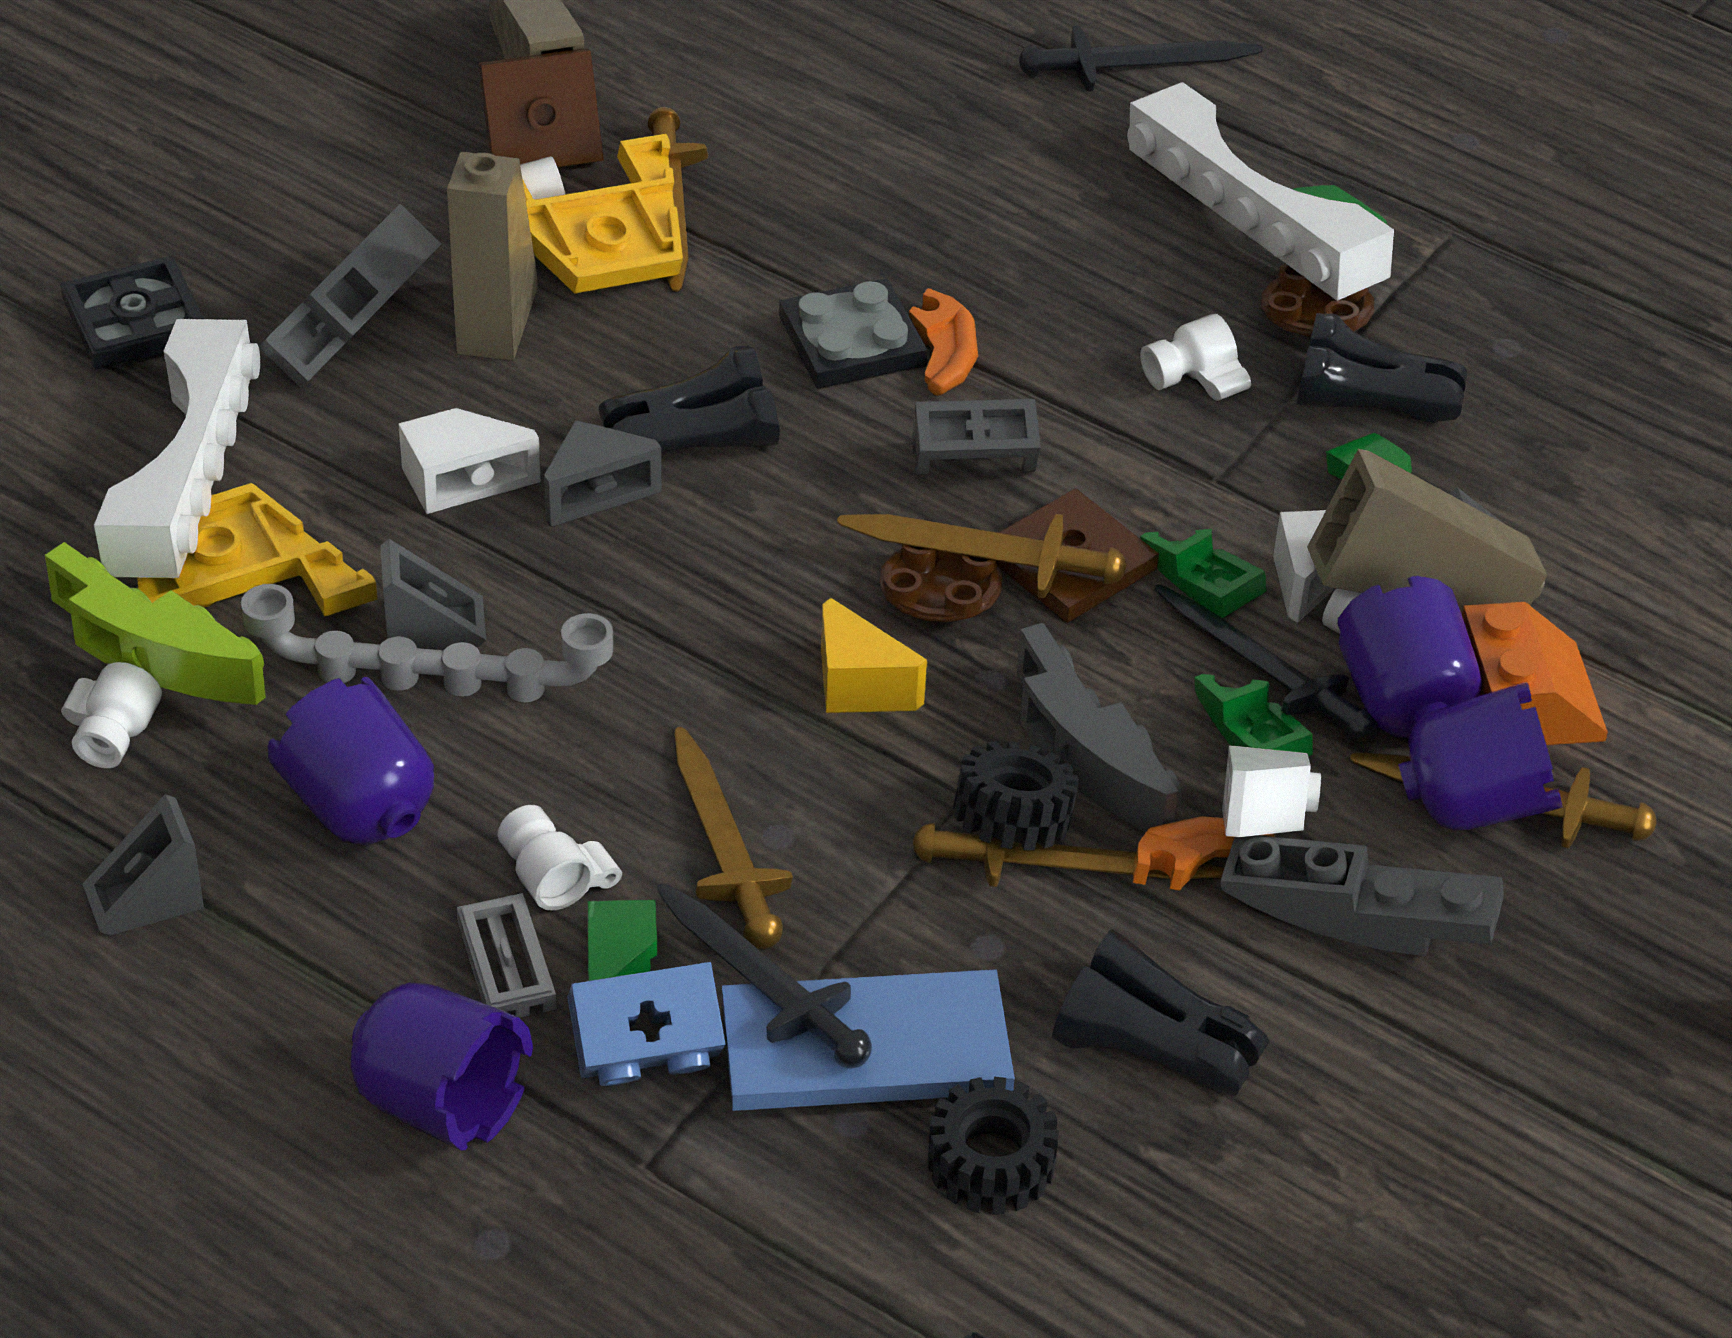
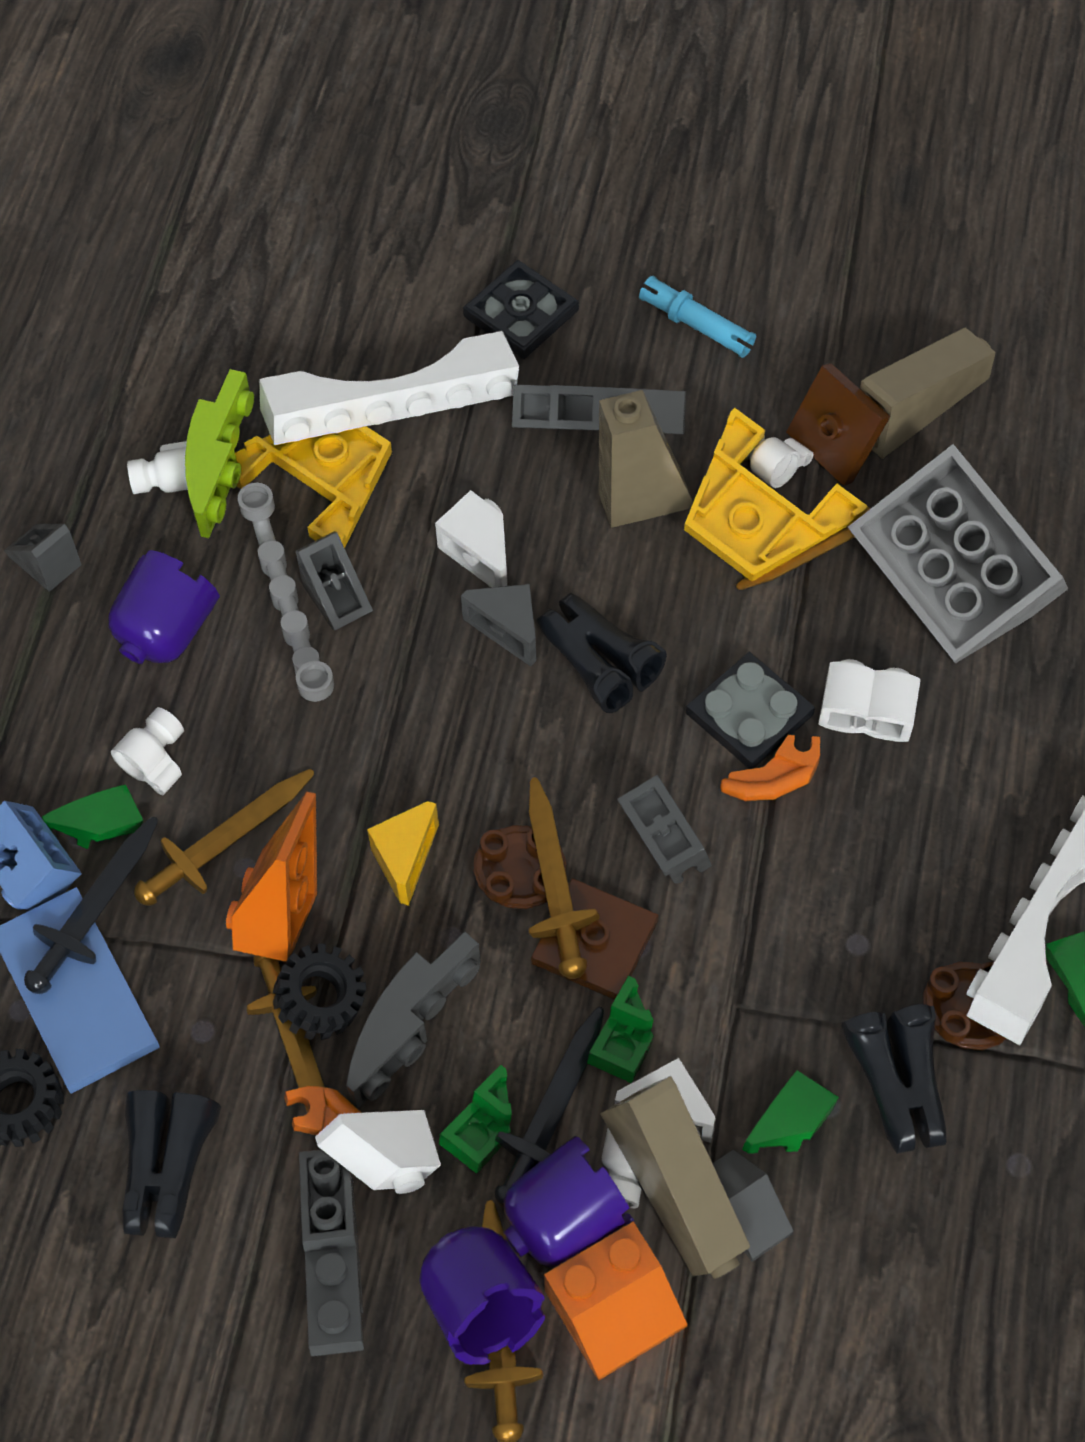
camera: 70 degrees right, 15 degrees up
light grey tile [457,893,557,1018] -> none
white piece [1140,314,1251,401] -> none
none -> orange slope [226,791,317,962]
none -> medium azure pin [639,276,756,358]
none -> white brick [818,659,920,742]
none -> light grey slope [848,444,1068,663]

